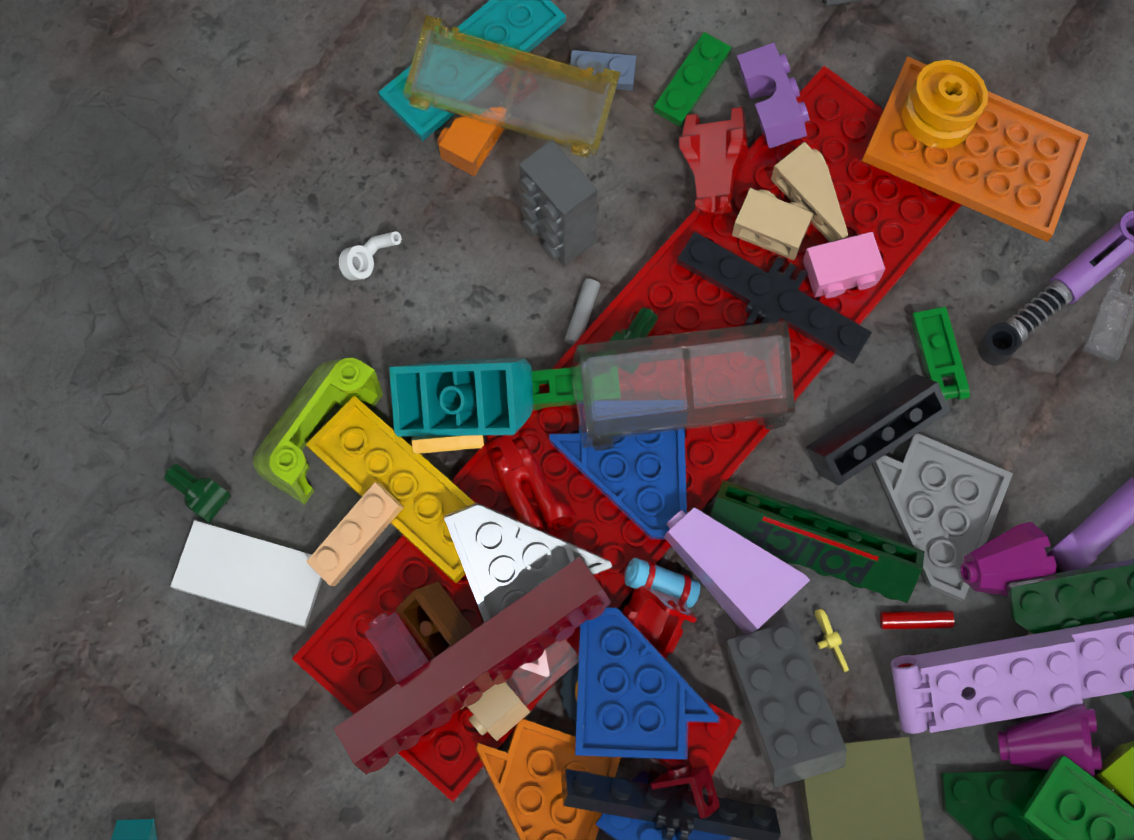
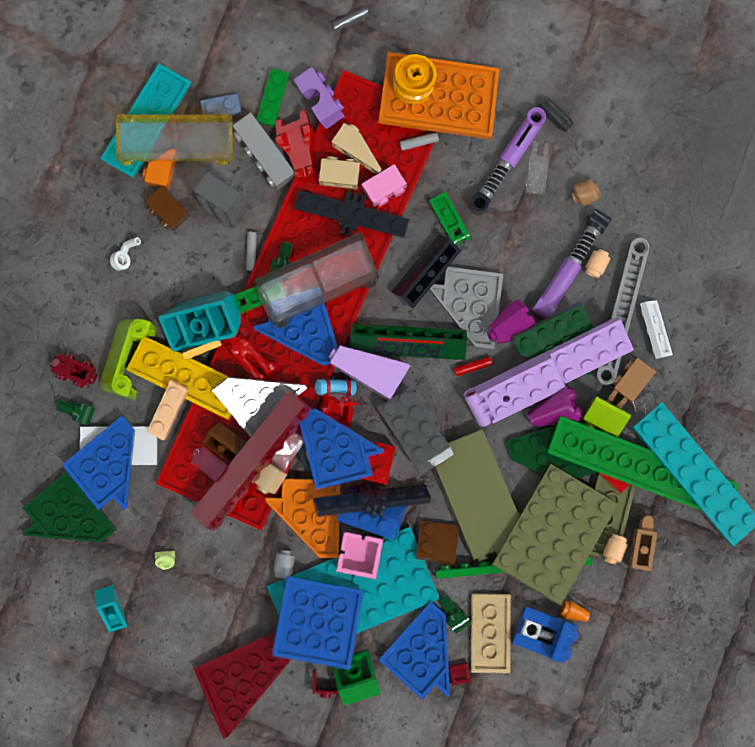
camera: 15 degrees left, 10 degrees up
dark red bracket [650,764,720,819] -> none
light yellow piece [815,608,849,673] -> none
none -> dark green wing [22,471,117,542]
none -> dark red brick [50,352,98,388]
none -> blue wing [62,416,135,510]
none -> reddish brown brick [145,185,190,231]
none -> yellowish green plate [155,550,175,570]
none -> light grey brick [232,113,295,190]
none -> light grey piece [400,132,439,151]

